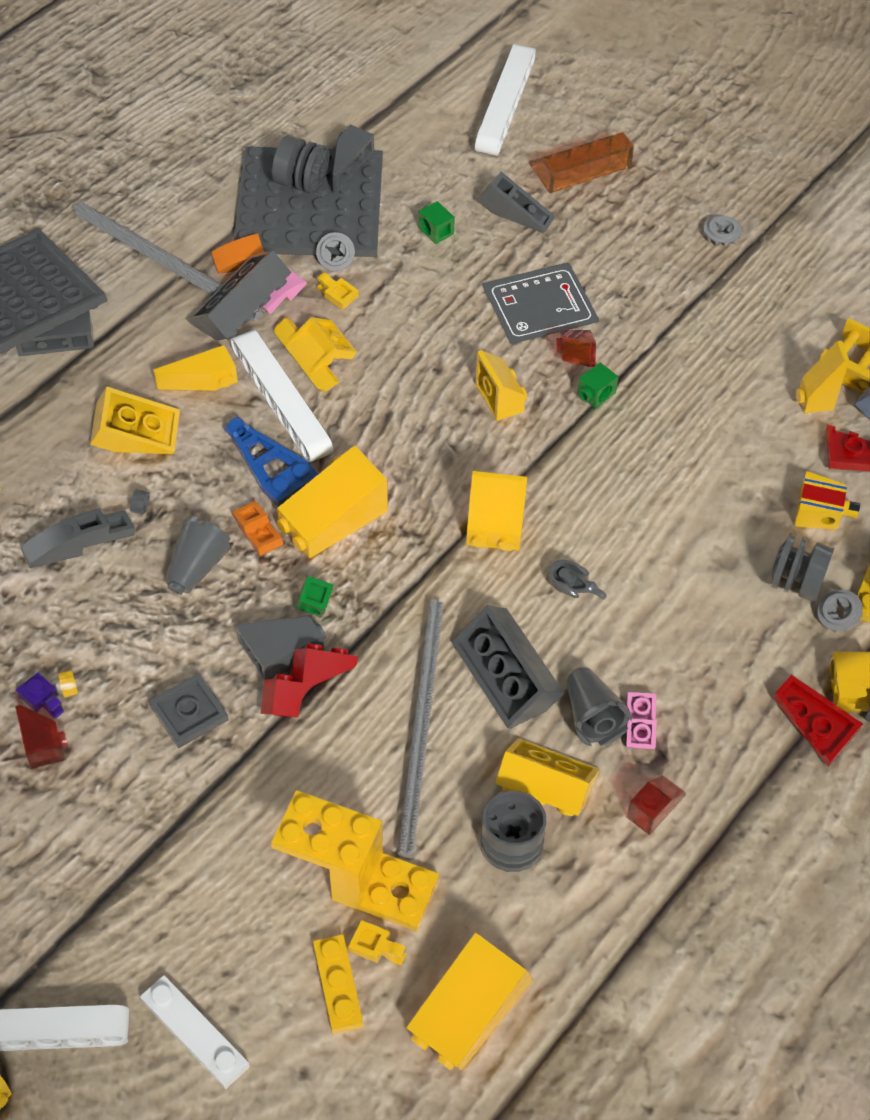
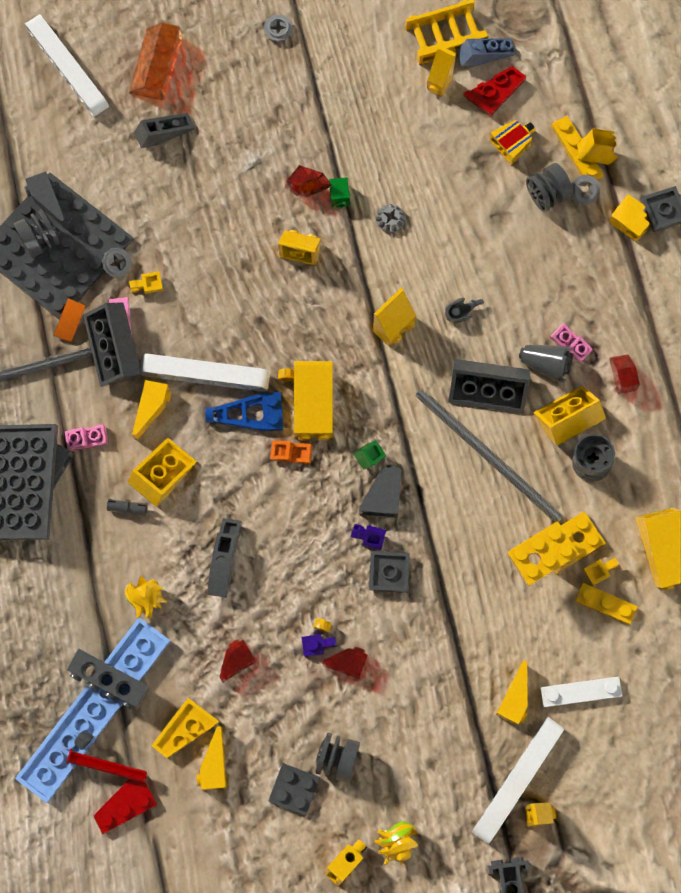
camera: 50 degrees left, 20 degrees up
dark grey axle [130,489,150,515] -> none
dark grey cone [165,516,234,595] -> none
red arch [260,644,358,718] -> none
yellow plate [274,317,357,392] -> none
green brick [418,201,455,244] -> none
dark grey sticker [482,263,600,344] -> none
red wing [773,674,863,768] -> none
none -> bright pink slope [65,424,109,450]
none -> dark grey pin [107,499,148,516]
none -> dark purple plate [351,524,387,550]
none -> light grey gear [376,203,406,232]
none -> yellow slope [496,660,528,726]

